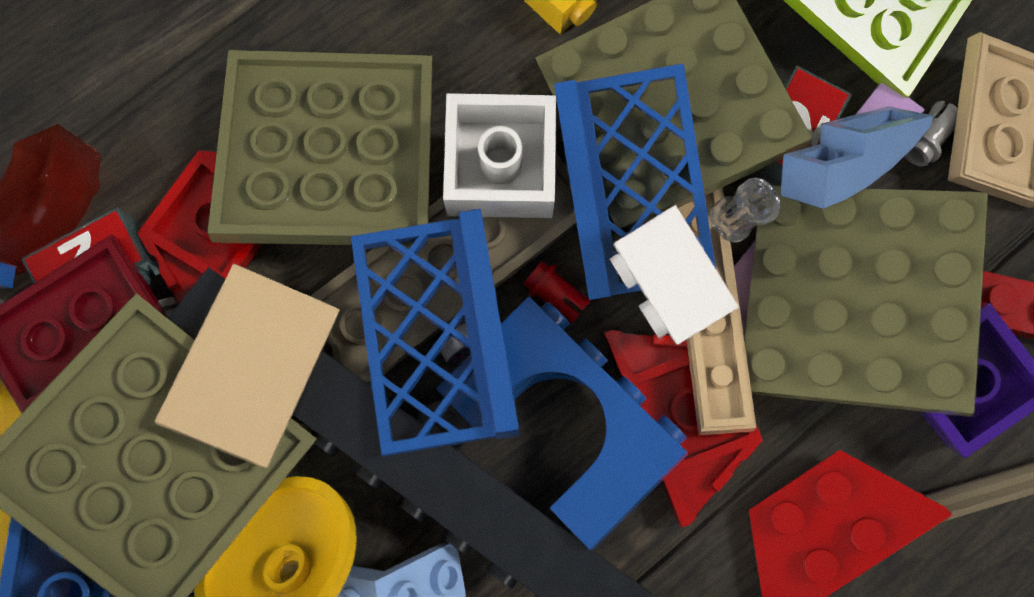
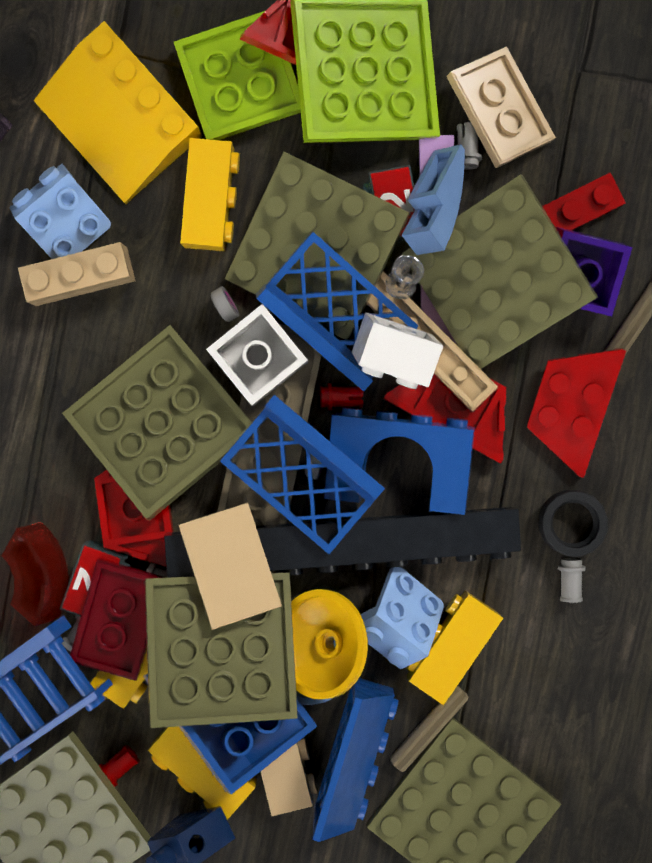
camera: 45 degrees left, 10 degrees up
none -> light grey tile [210,286,240,322]

